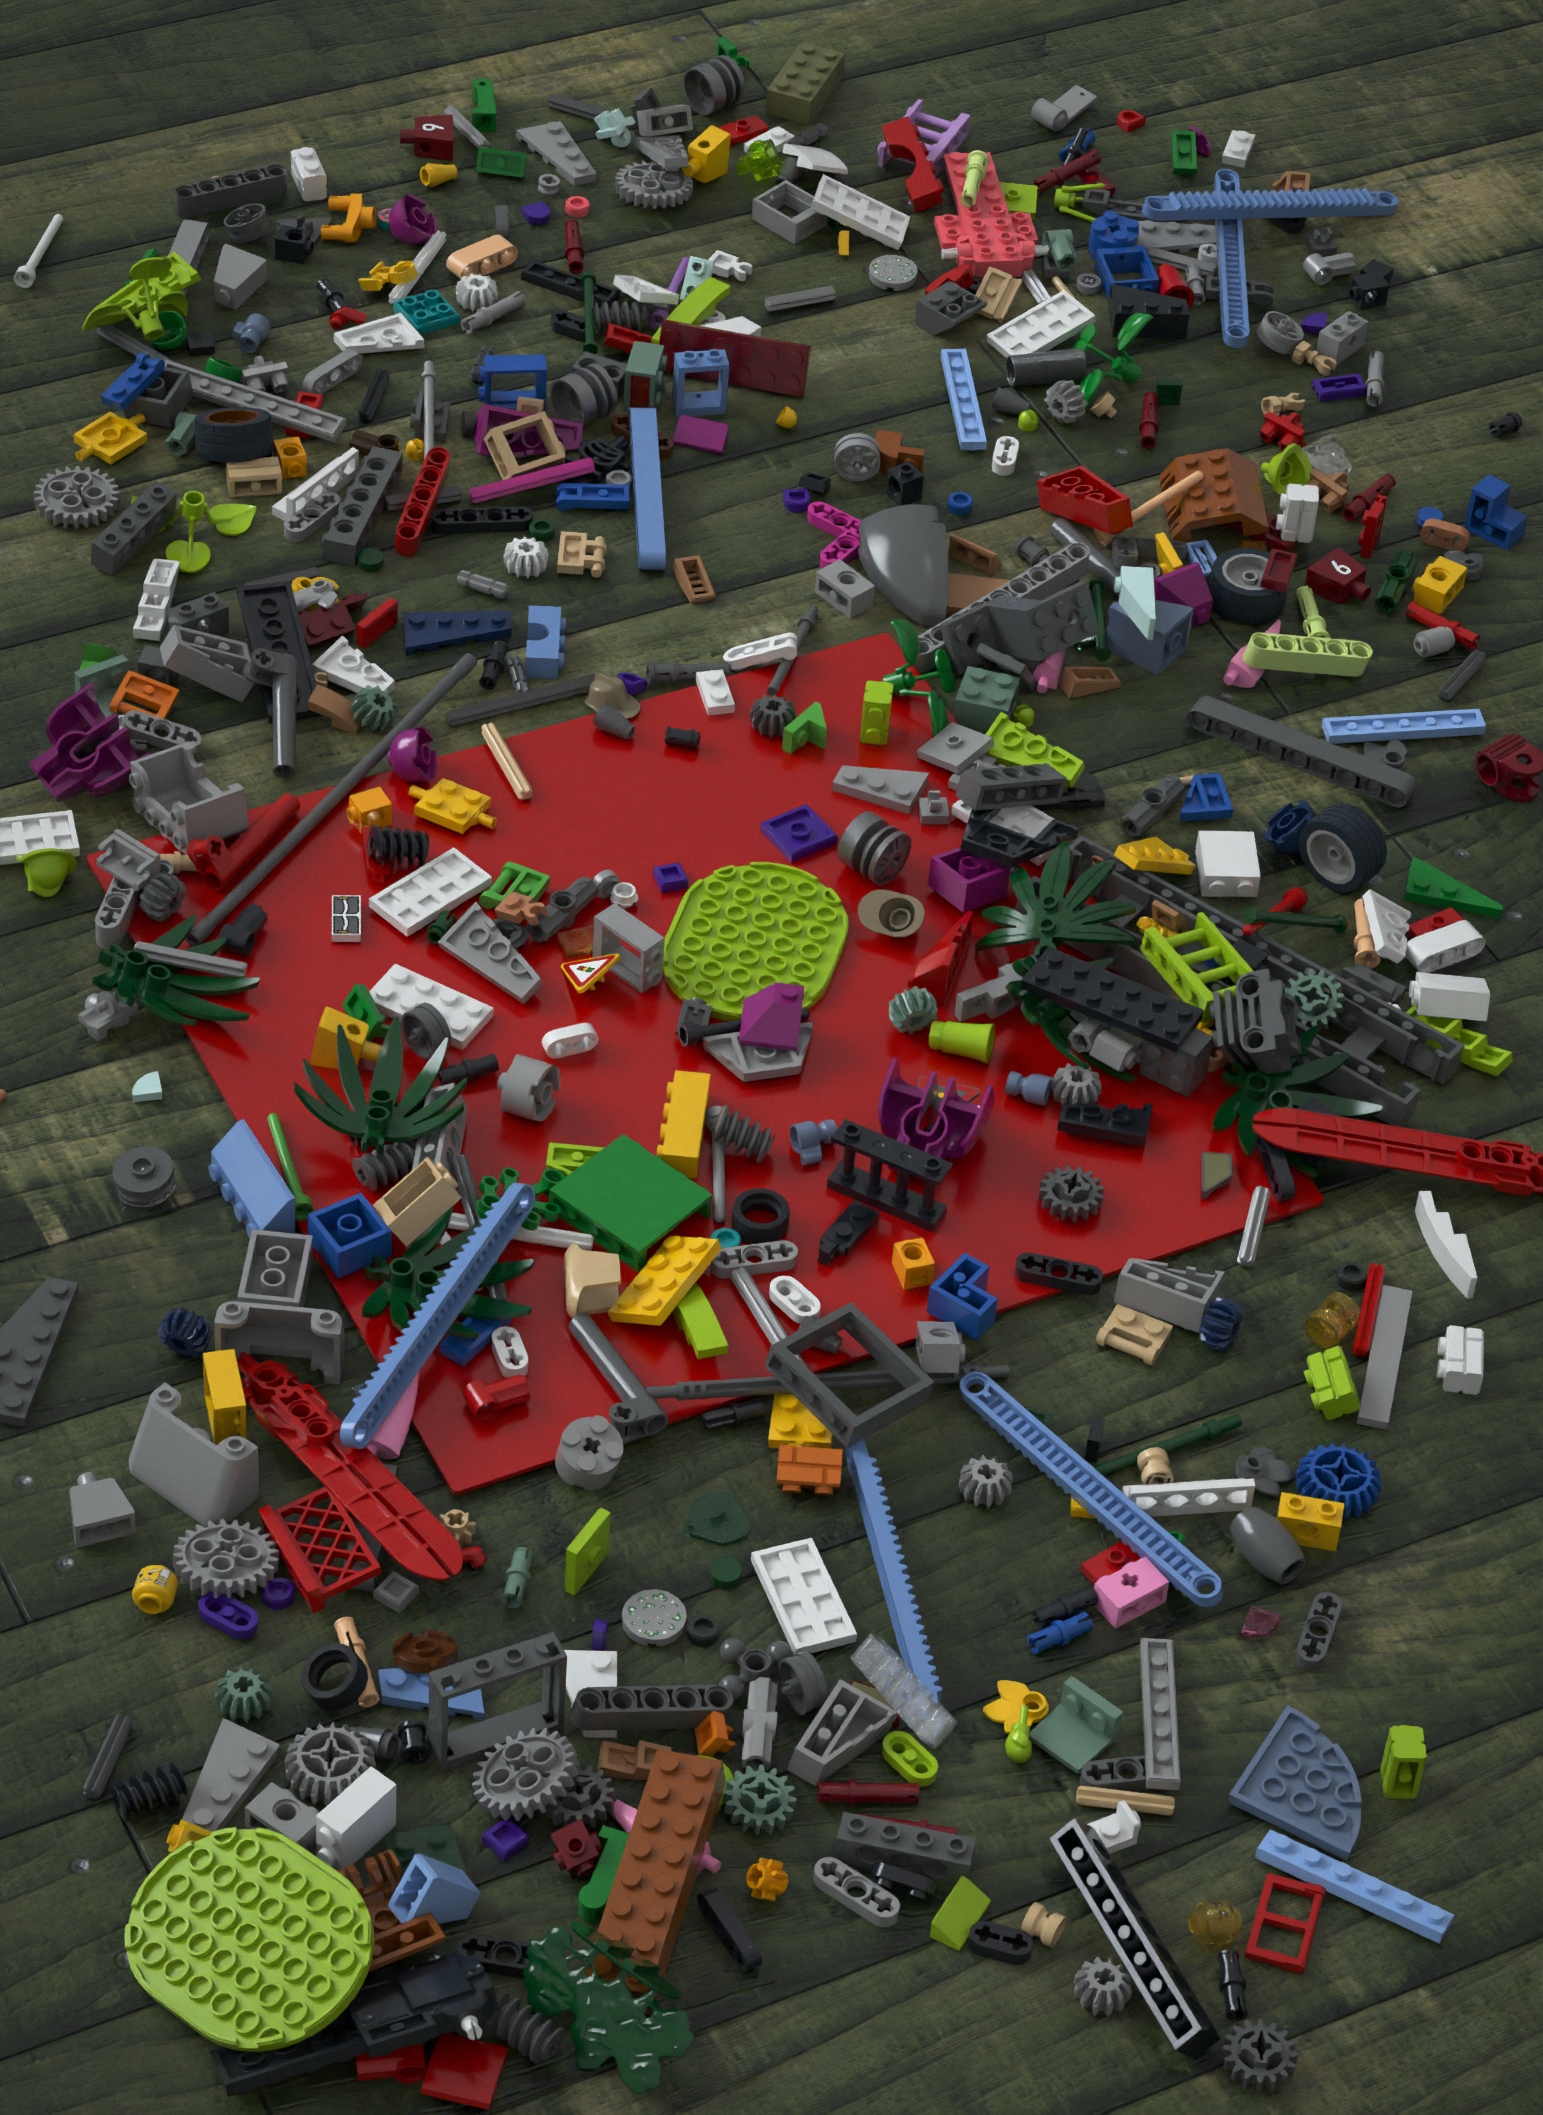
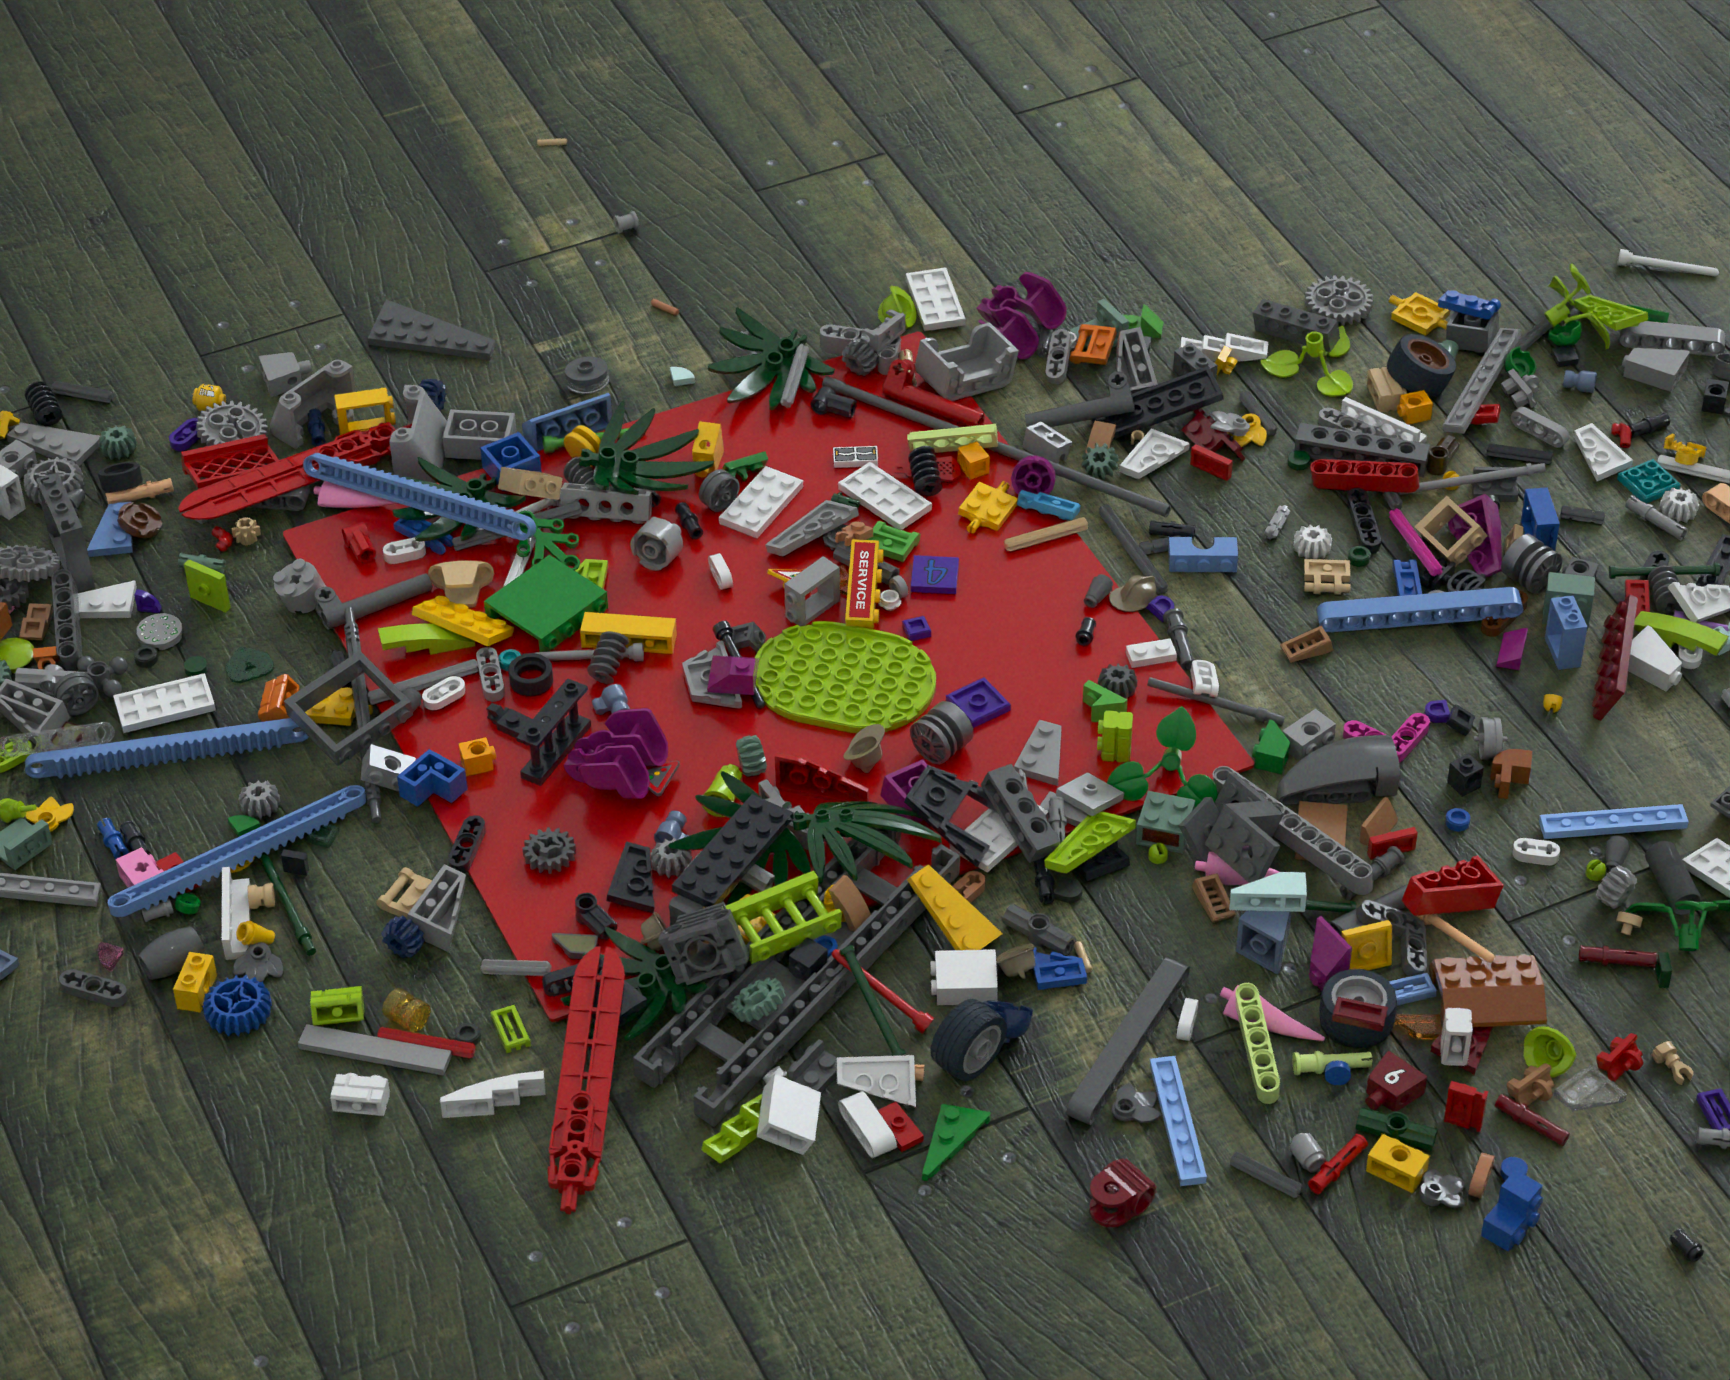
camera: 95 degrees right, 0 degrees up
dark blue wing [403,611,512,656] -> none
none -> green tile [228,815,260,837]
none -> yellow cone [236,921,275,945]
none -> lime tile [490,1005,531,1053]
none -> yellow head [564,425,601,467]
none -> black piece [575,893,618,940]
none -> dark tan piece [641,912,667,951]
none -> brick [845,539,884,629]
none -> yellowish green fence [907,424,998,453]
none -> dark purple tile [911,555,959,594]
none -> dark tan piece [996,943,1036,979]
none -> dark azure hinge [1017,490,1081,520]
none -> light grey hinge [1022,422,1072,464]
none -> white beam [1177,998,1199,1041]
none -> yellow tile [1215,345,1237,375]
none -> green slope [1252,720,1290,775]
none -> blue tile [1325,1060,1351,1085]
none -> red plate [1367,827,1418,860]

